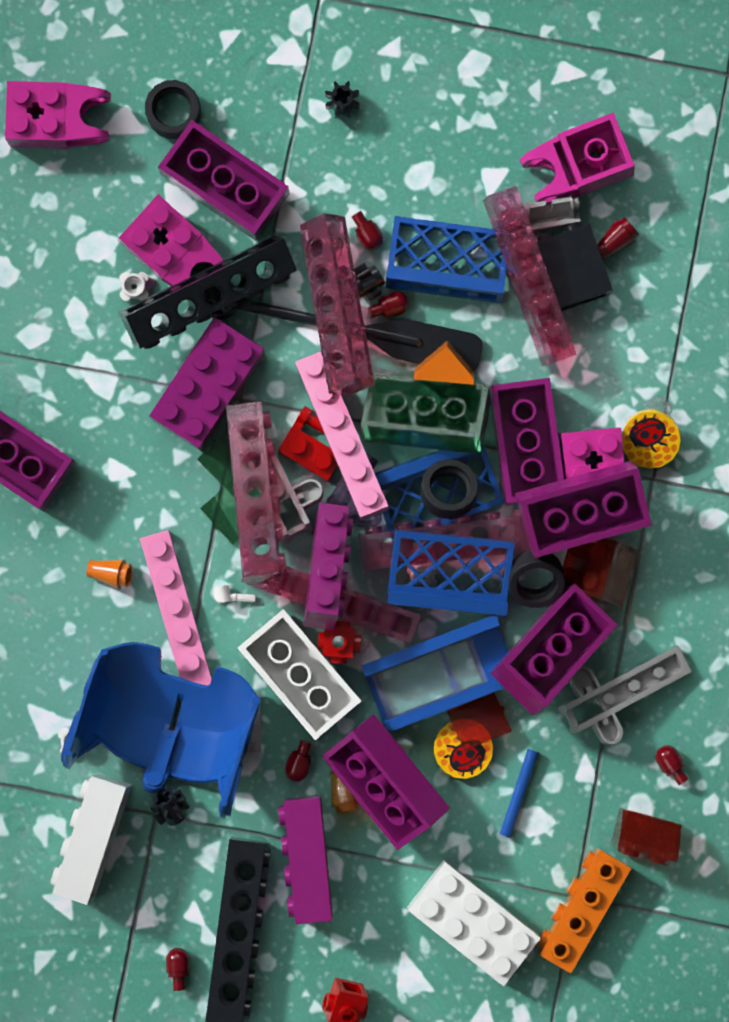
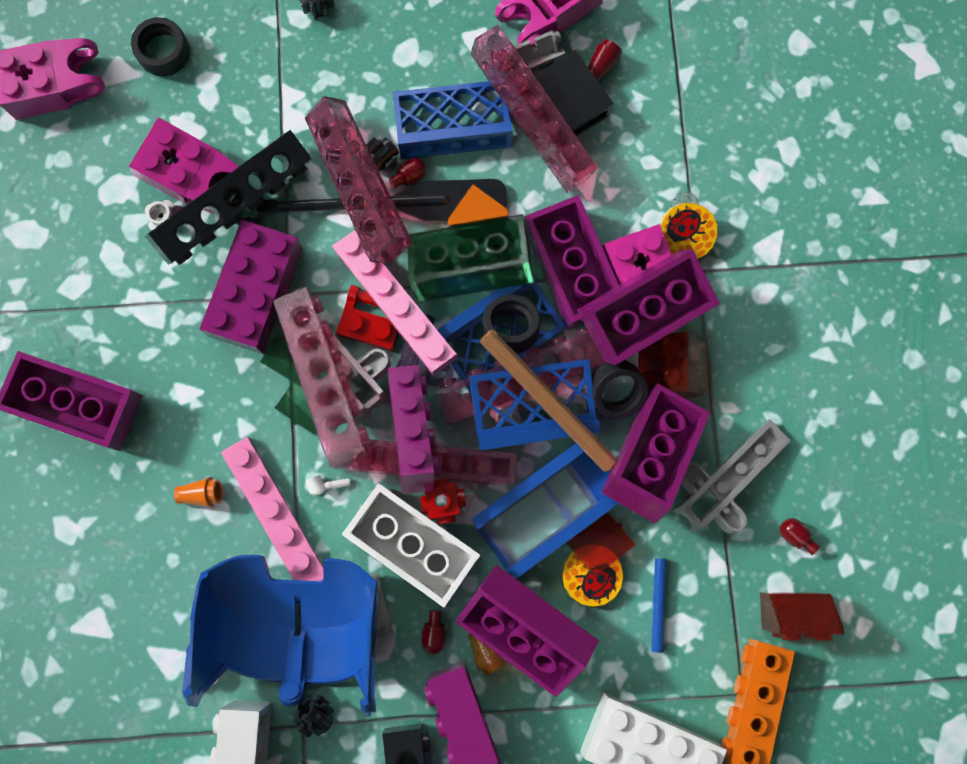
camera: 20 degrees left, 5 degrees down
magenta brick [158,120,290,241] -> none
dark red cylinder [351,211,383,251] -> none
none -> medium nougat axle [480,330,617,472]

